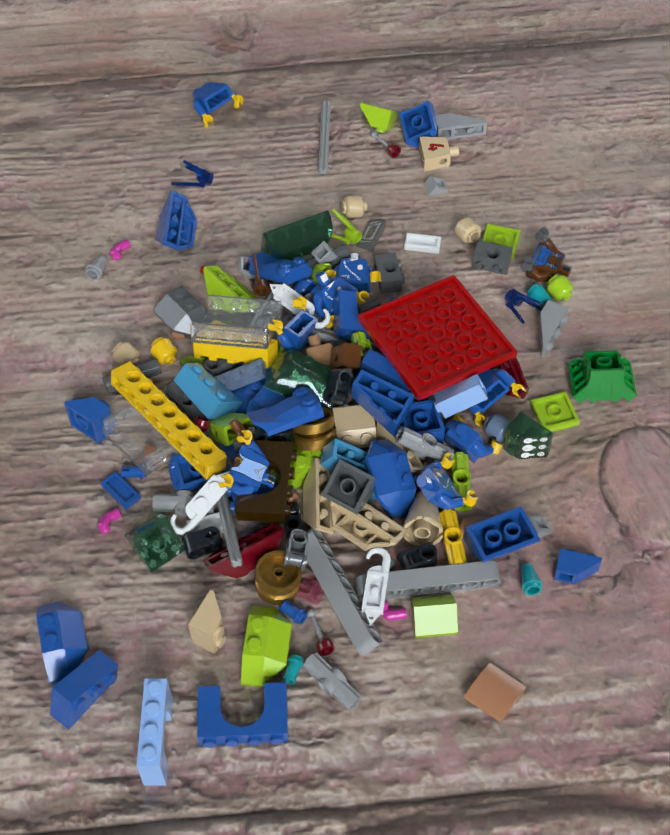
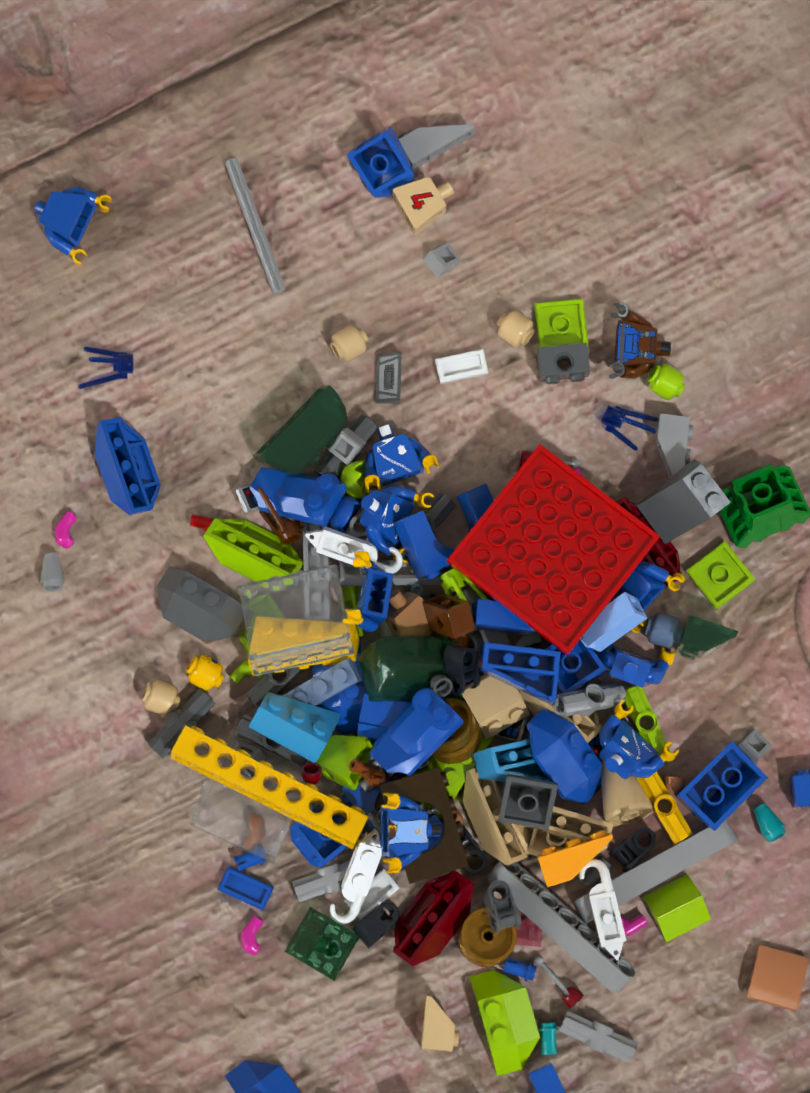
camera: 25 degrees left, 25 degrees up
blue slope [64,397,115,444] -> none
light grey axle [217,493,243,567] -> none
lime plant [328,209,362,245] -> none
lime slope [360,103,399,133] -> none
dark red hinge [370,131,401,158] -> none
dark grey brick [374,253,405,294] -> none
teal cone [527,283,554,307] -> none
none -> dark grey hinge [430,674,453,697]
none -> light orange slope [538,830,613,887]
none -> dark grey slope [636,459,730,544]

